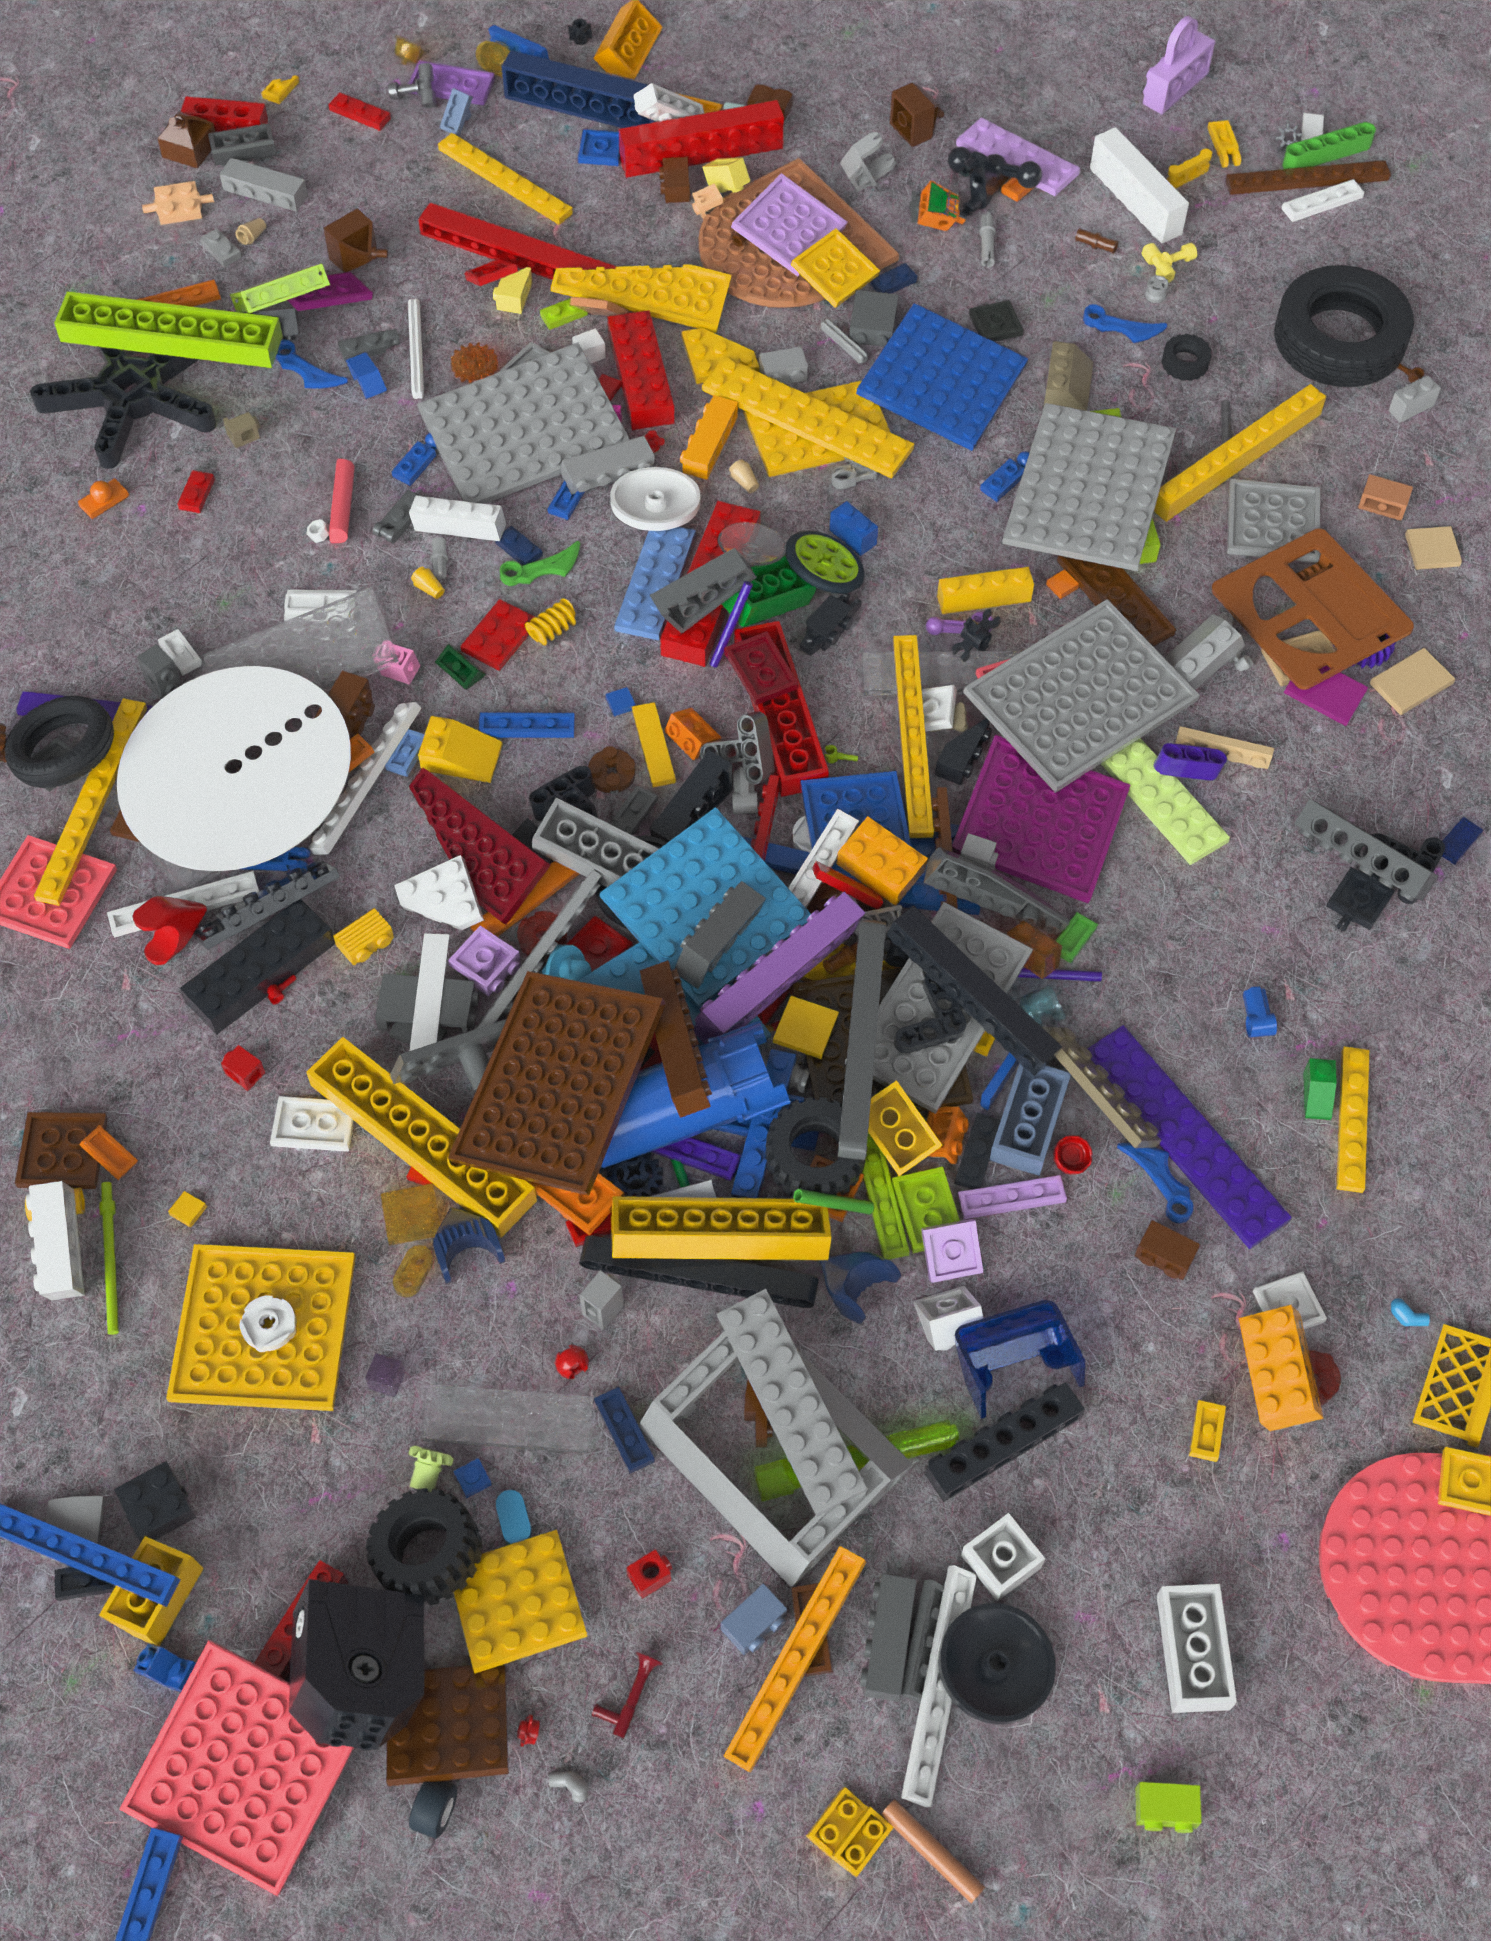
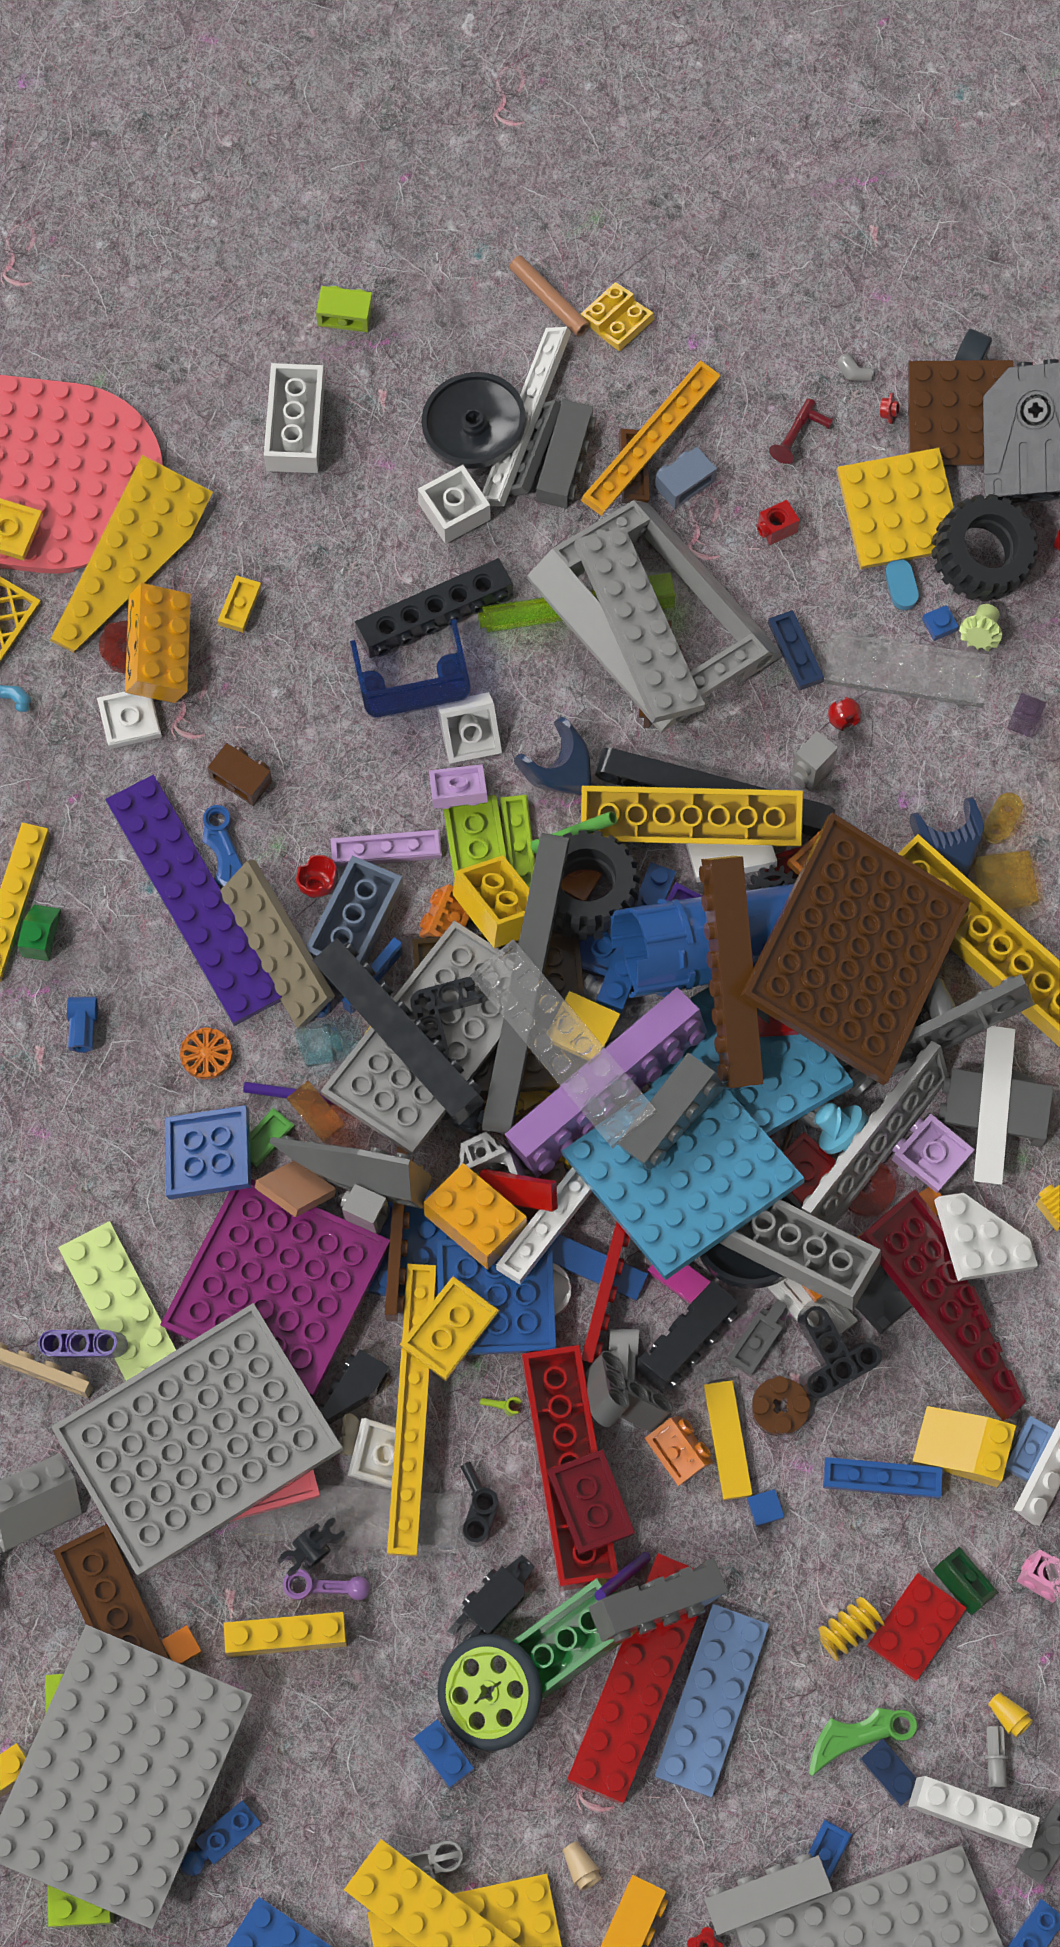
camera: 175 degrees left, 10 degrees up
white dish [610,467,700,531] -> none
clear hat [718,522,786,566] -> none
black plate [954,1112,1001,1189] -> none
none -> yellow wing [50,455,213,653]
none -> plate [165,1105,251,1200]
none -> orange wheel [180,1027,233,1080]
none -> nougat tile [255,1161,336,1217]
none -> yellow tile [400,1276,499,1381]
none -> black beam [460,1462,498,1547]
none -> clear plate [469,939,657,1149]

